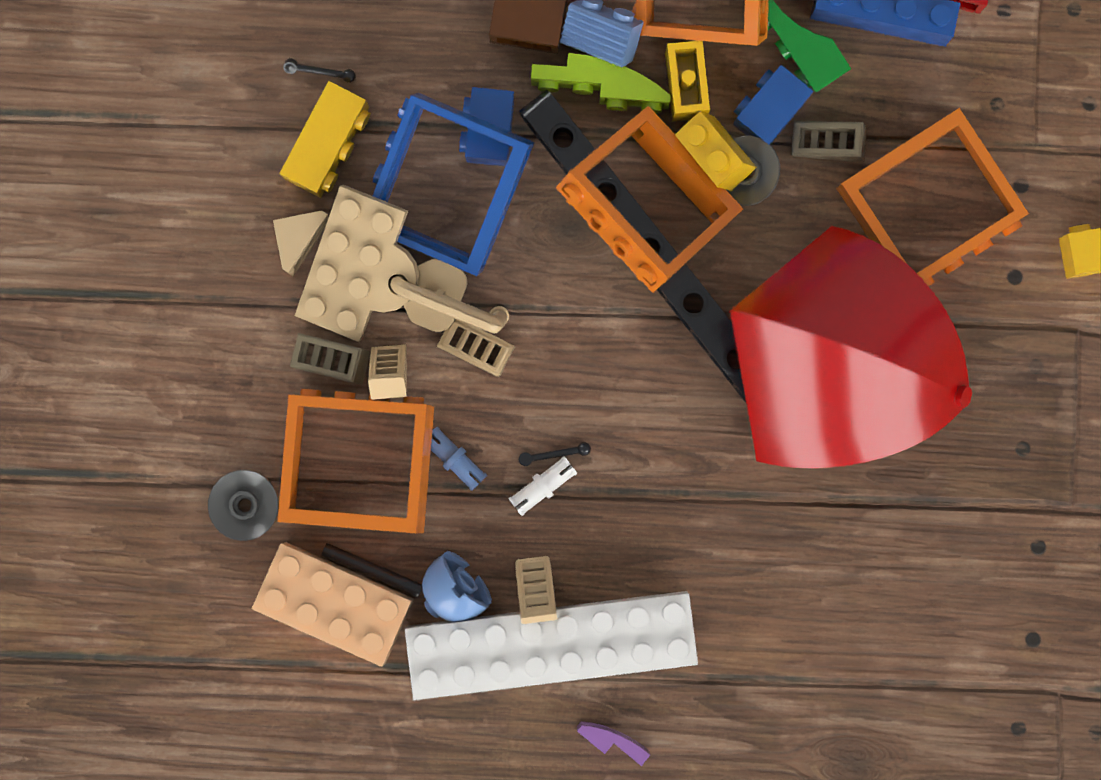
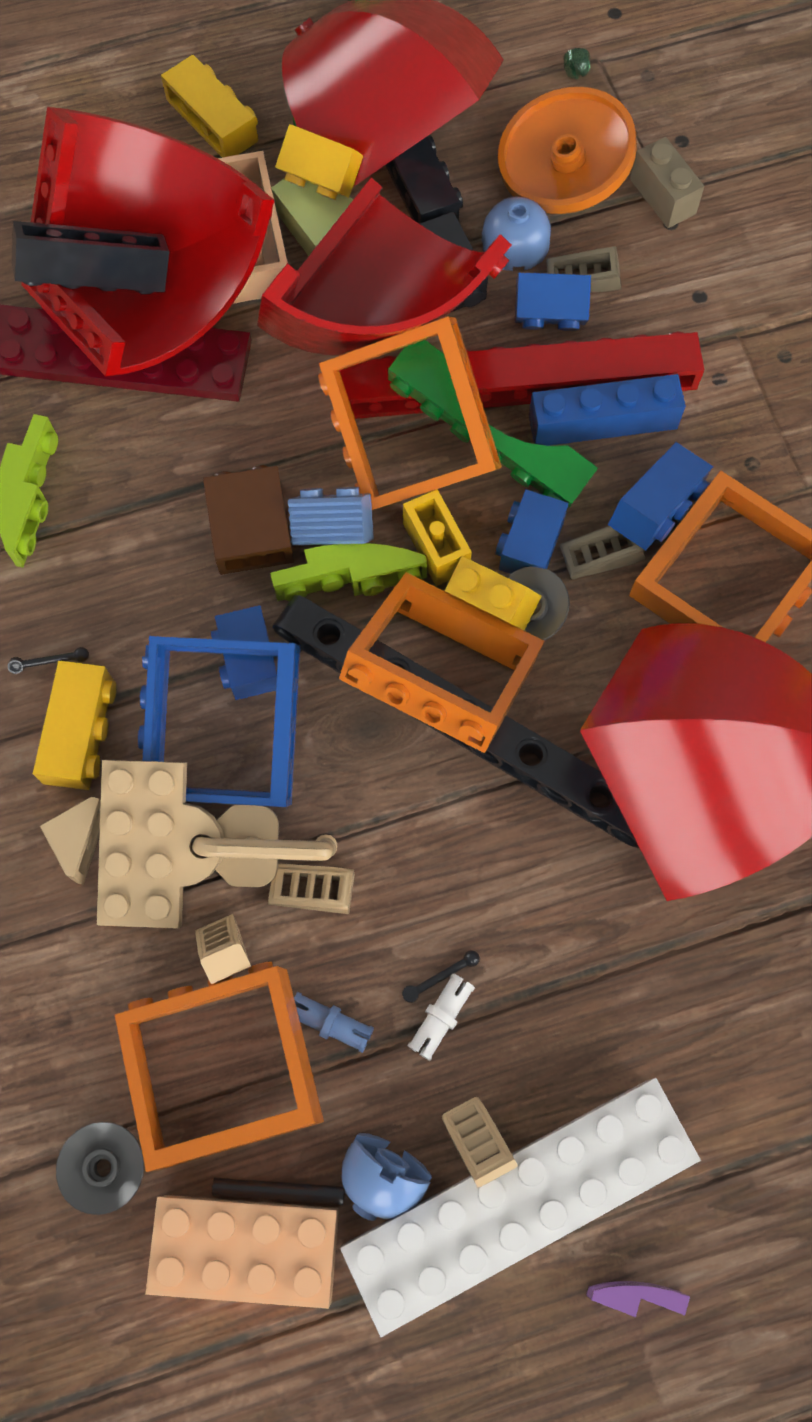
camera: 20 degrees left, 15 degrees down
dark tan slope [290,333,370,384] -> none
none -> blue brick [608,442,713,551]

